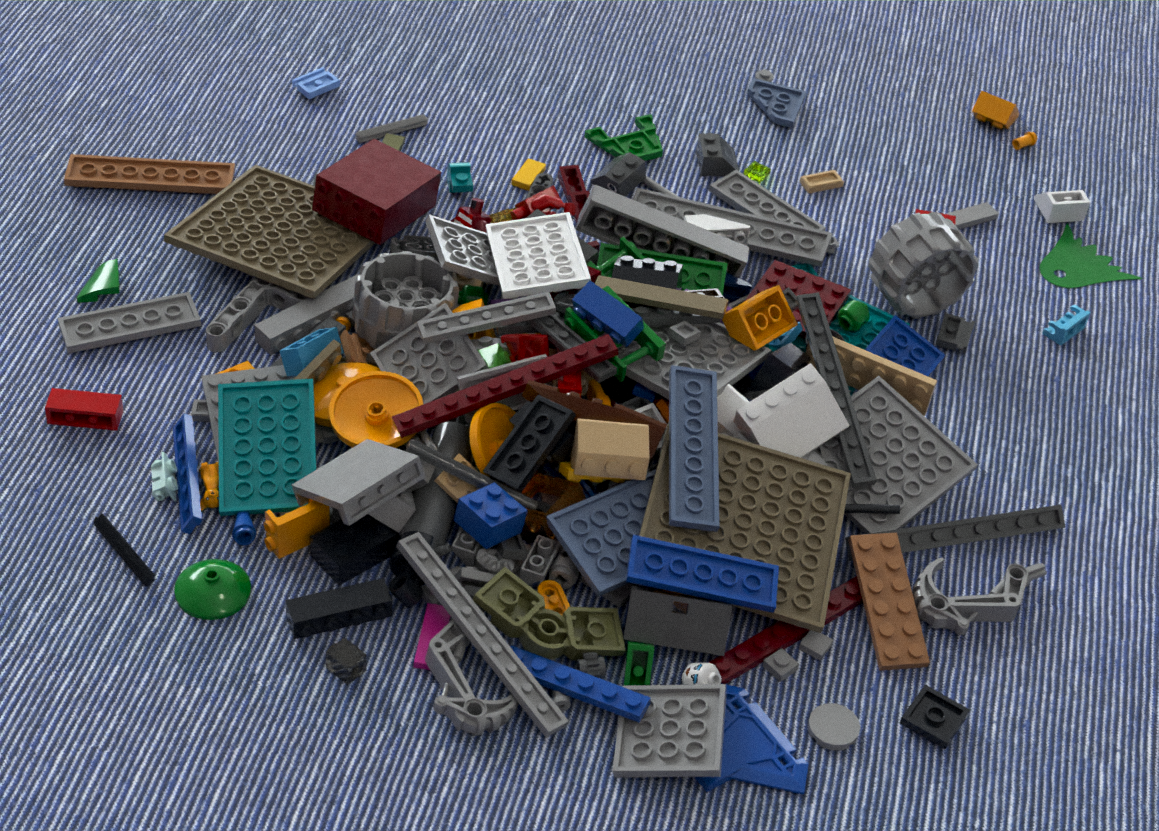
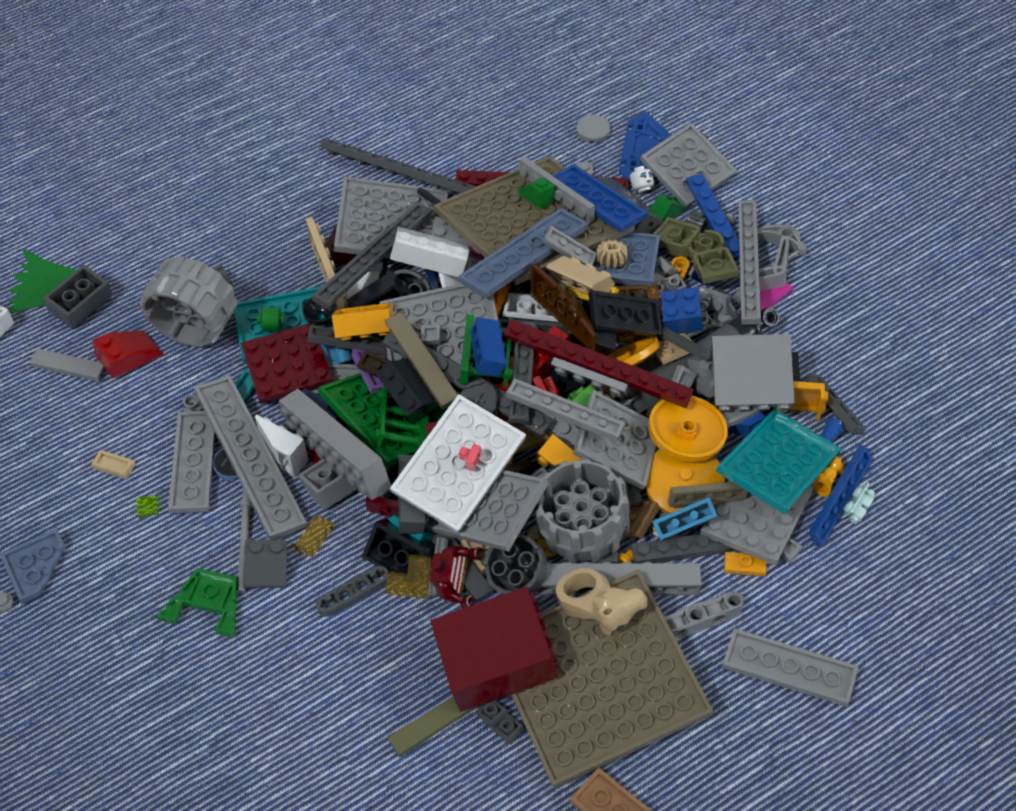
camera: 130 degrees left, 10 degrees up
red brick [45,388,124,431] -> none
green slope [77,259,120,303] -> none
black axle [93,514,156,586] -> none
green dish [174,559,251,620] -> none
black brick [285,578,393,639] -> none
clear smoke brick [326,638,367,685] -> none
light grey axle [355,114,428,143] -> none
teal brick [447,162,473,193] -> none
red torso [510,185,576,220] -> none
yellow tile [511,158,546,191] -> none
dark red slope [557,165,590,223] -> none
dark grey slope [696,133,739,176] -> none
medium nougat plate [848,533,930,671] -> none
blue plate [865,315,945,376] -> none
black plate [900,685,970,749] -> none
light grey piece [912,557,1047,635] -> none
medium azure hinge [1042,305,1090,346] -> none
none -> dark grey brick [43,264,113,329]
none -> coral tile [458,444,482,472]
none -> green slope [518,177,555,210]
none -> light grey plate [519,157,595,223]
none -> light grey tile [542,225,597,265]
none -> tan animal [556,568,648,635]
none -> tan gear [596,239,628,269]
none -> light grey plate [656,256,679,276]
none -> dark grey plate [806,373,866,434]

